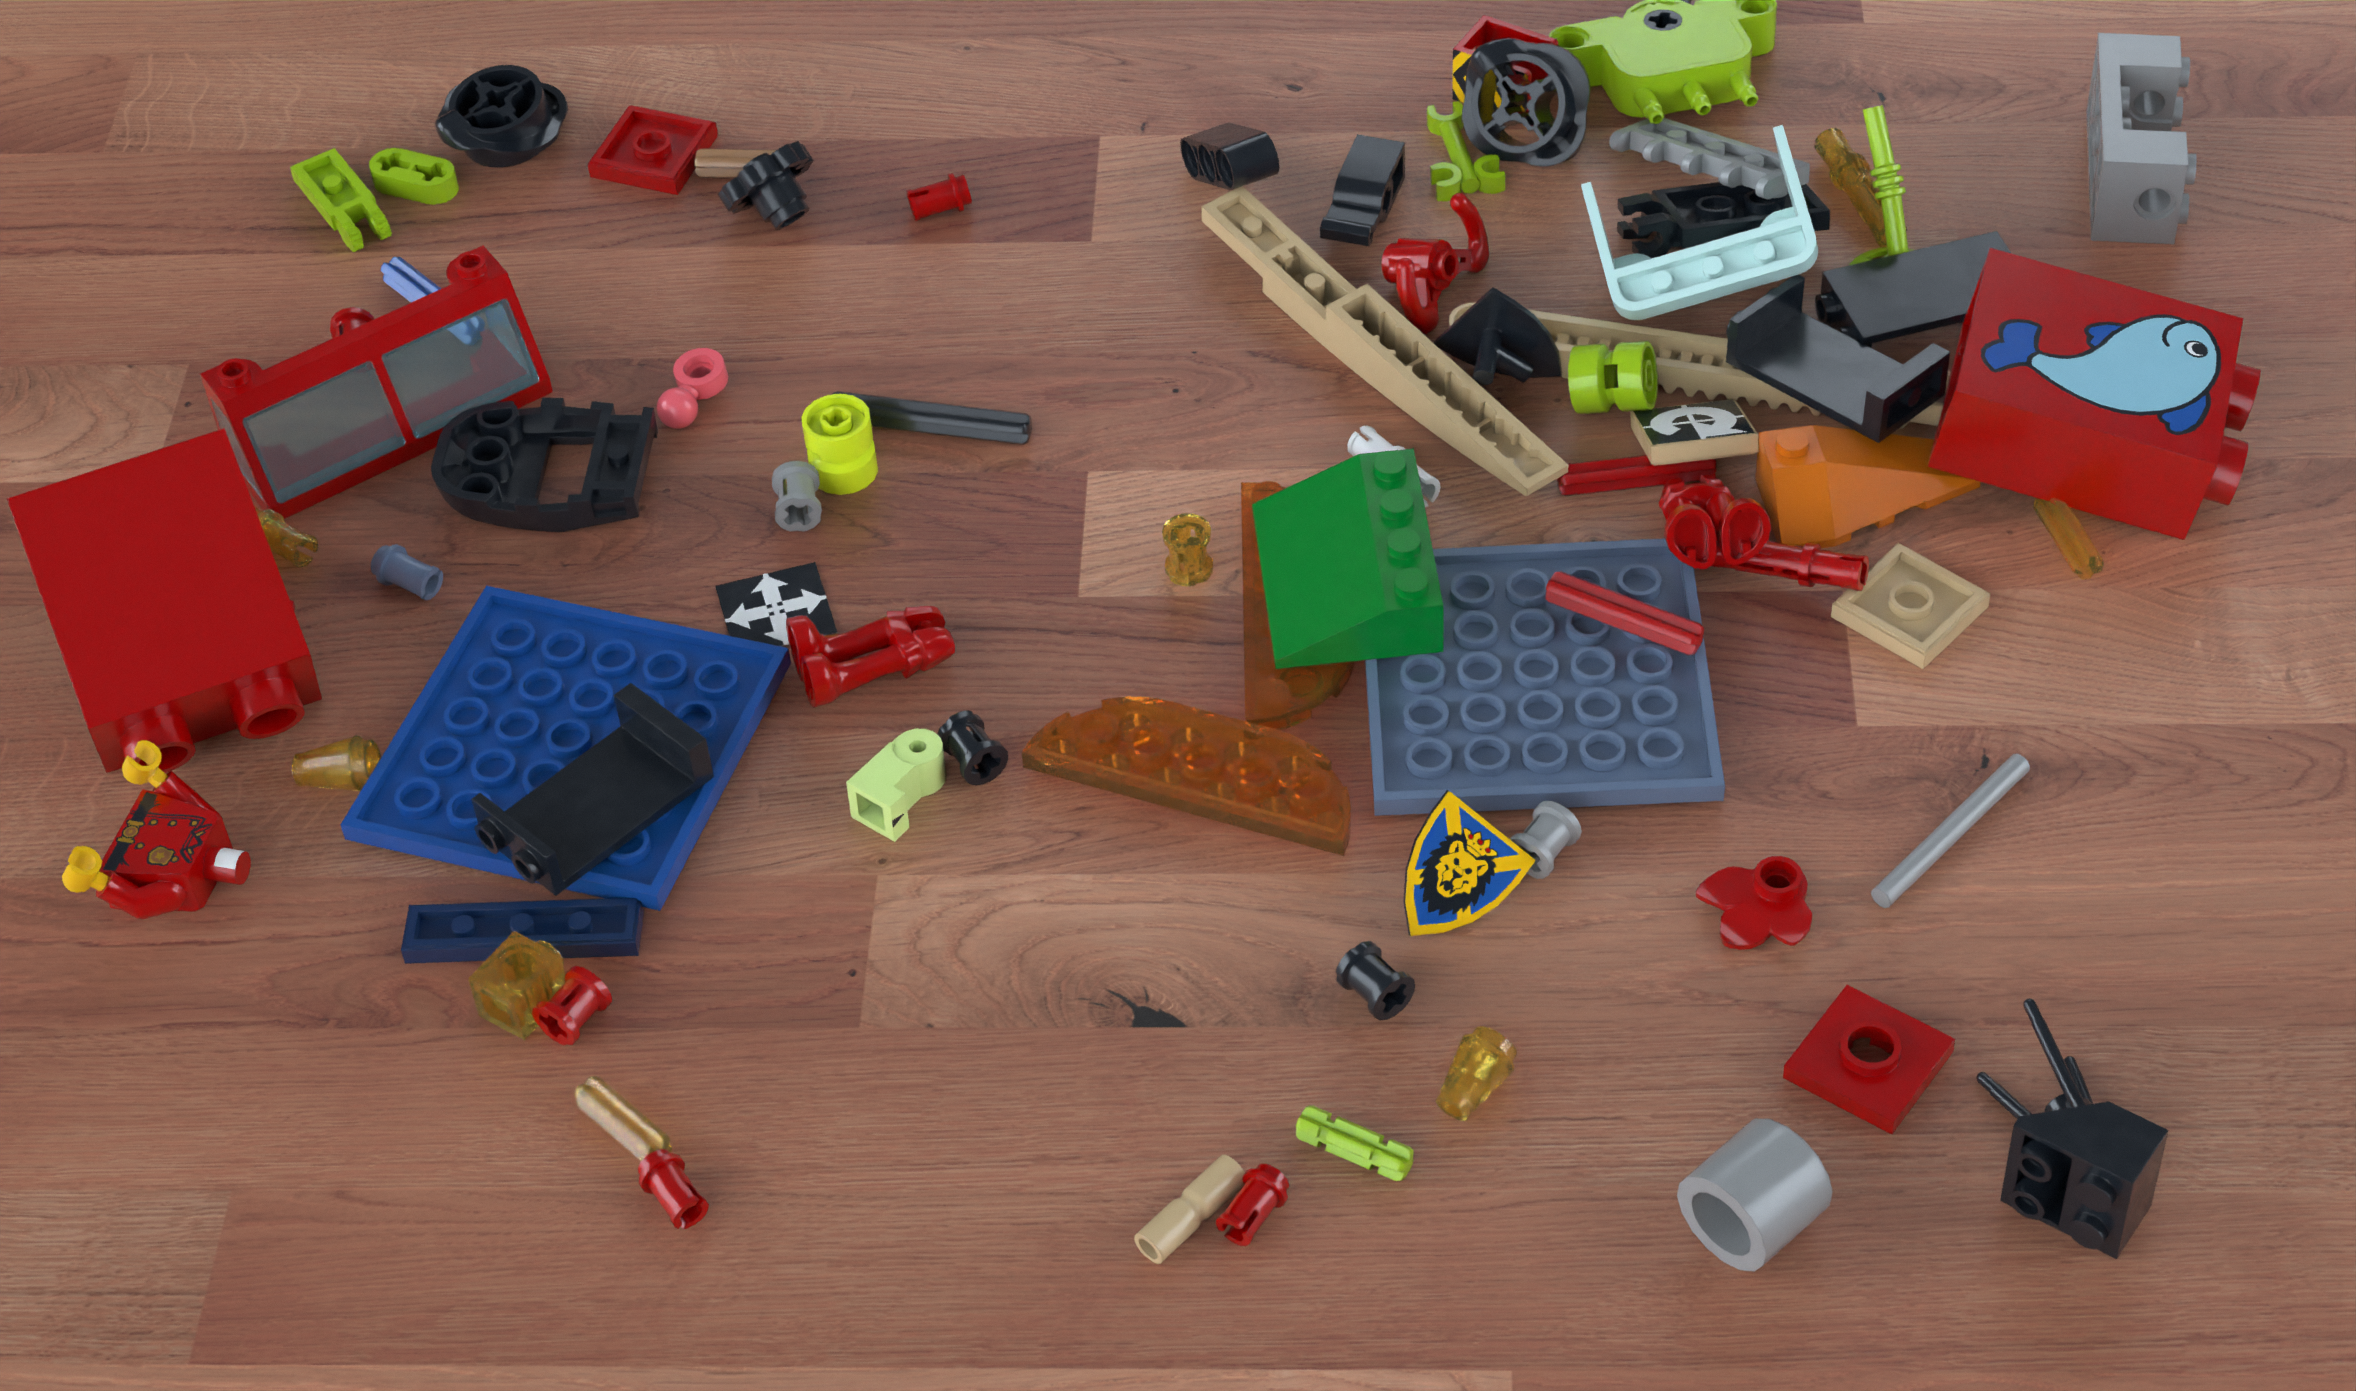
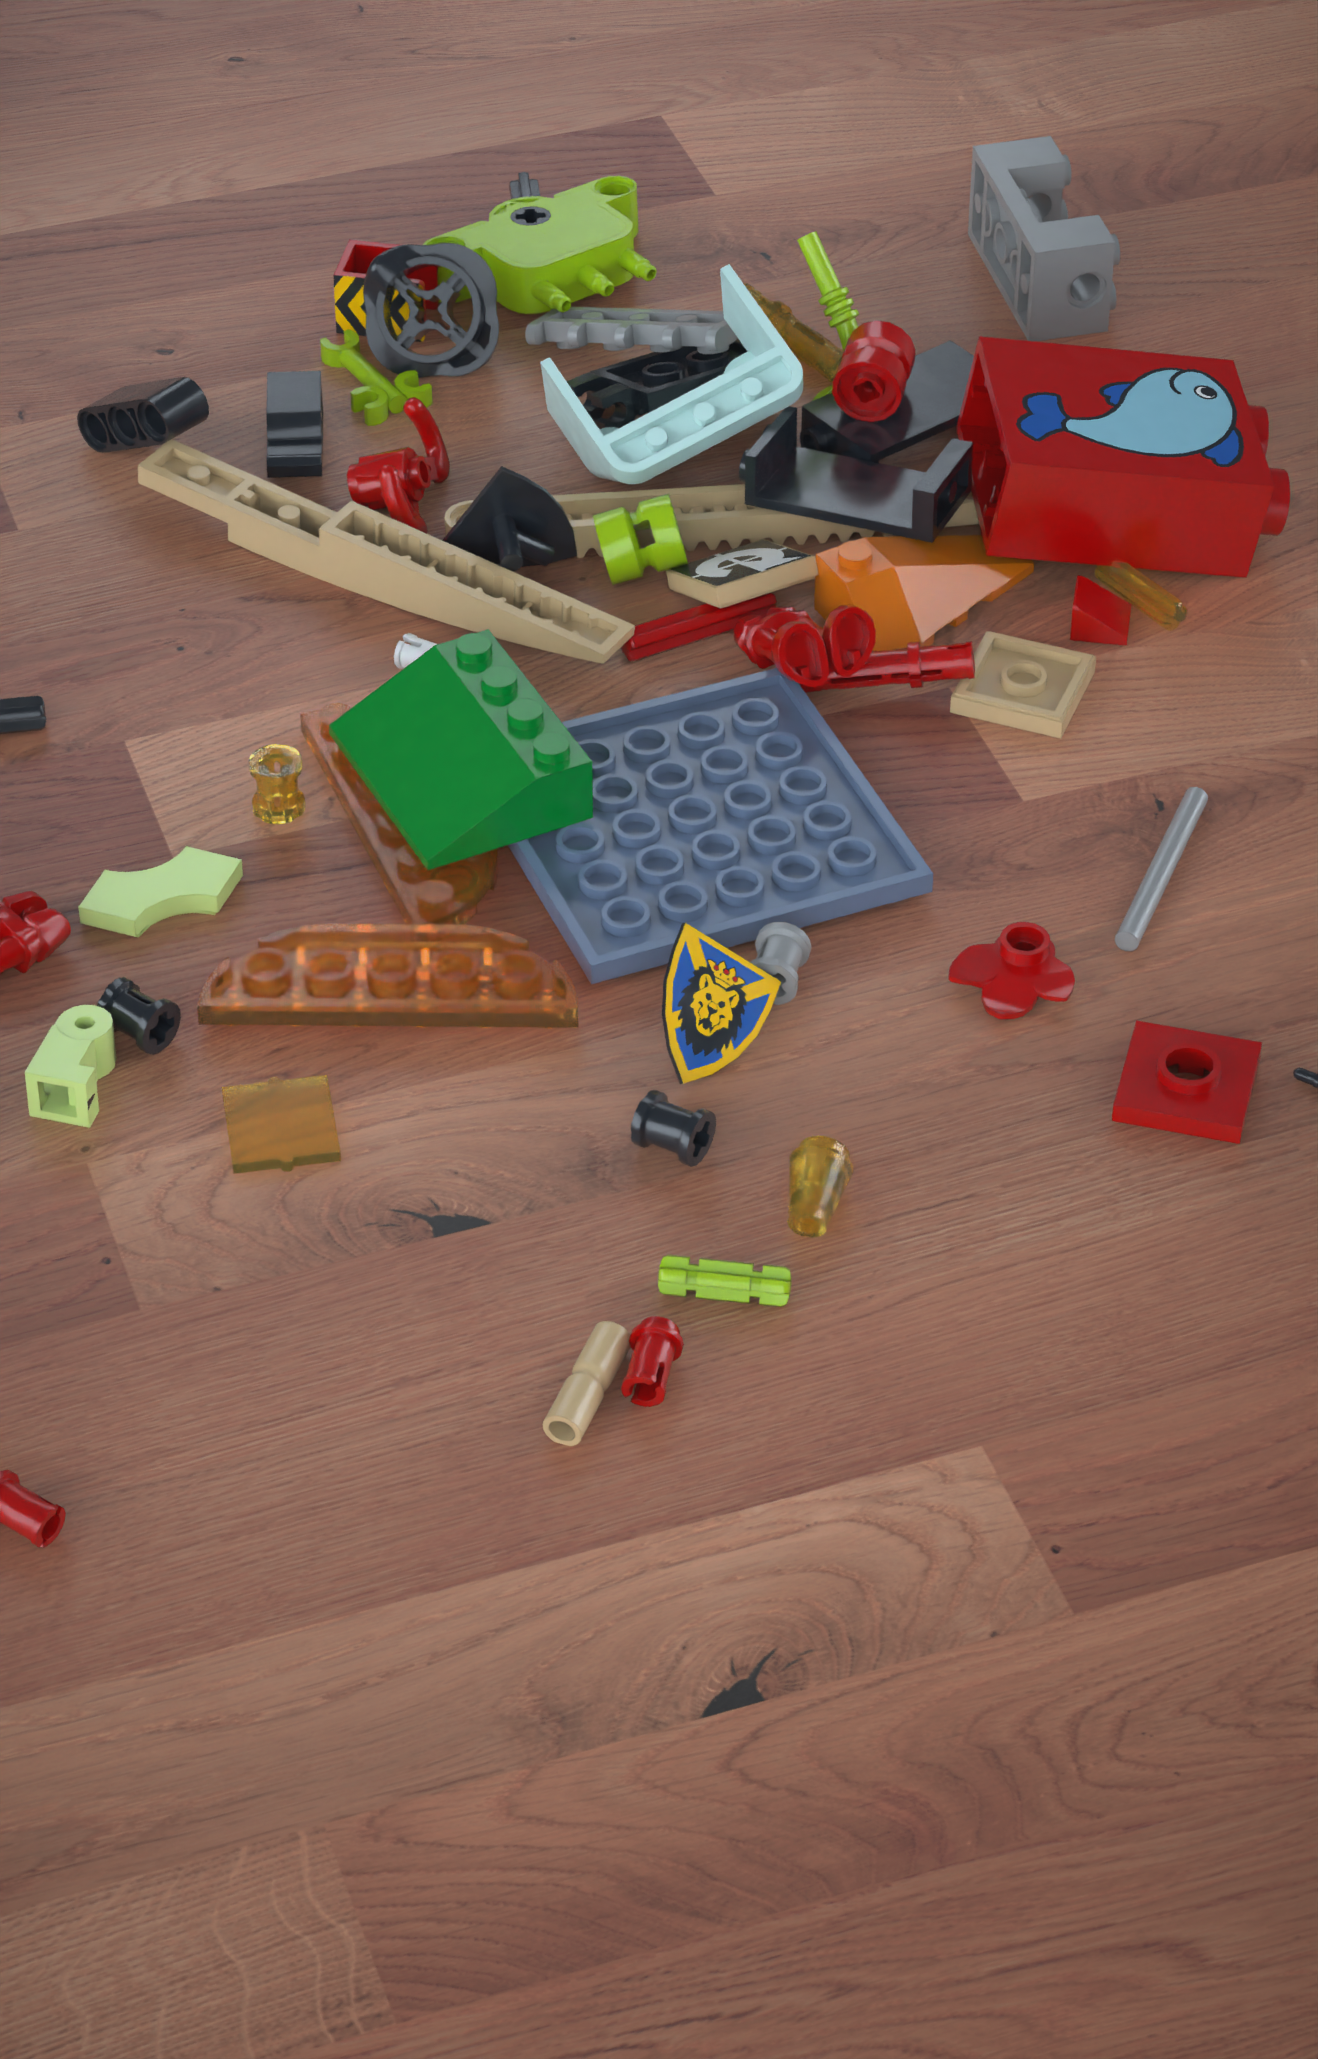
camera: 25 degrees left, 5 degrees down
red axle [1545,571,1704,655] -> none
light grey piece [1677,1118,1833,1272] -> none
none -> yellowish green tile [78,846,243,937]
none -> clear yellow piece [221,1075,341,1174]
none -> red wheel [832,320,916,422]
none -> red slope [1070,575,1132,646]

